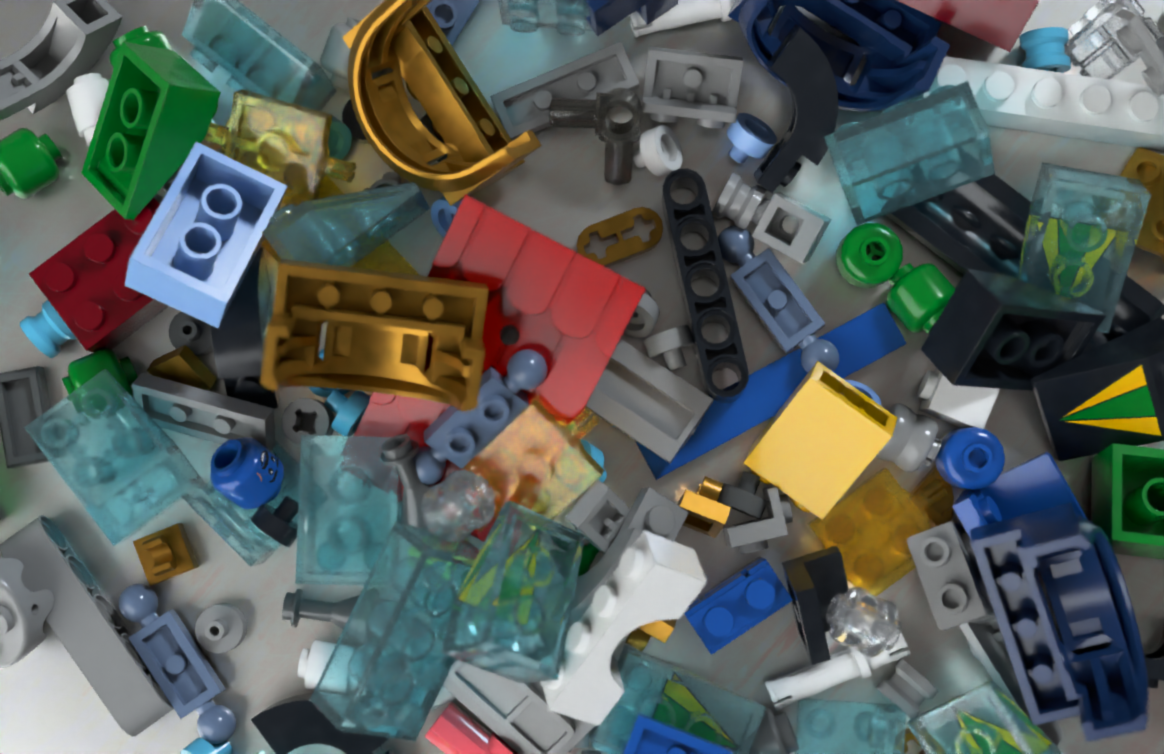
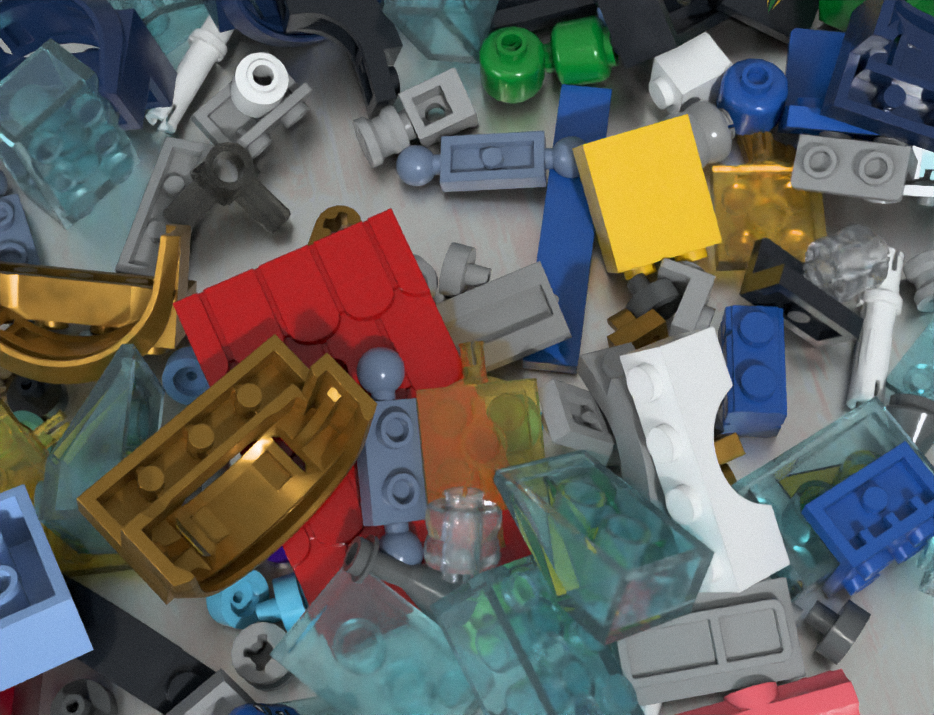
camera: 50 degrees left, 20 degrees down
white tile [633,125,683,176] -> none
black beam [662,168,749,403] -> none
light blue tile [727,113,777,163] -> none
none -> white brick [230,52,289,118]

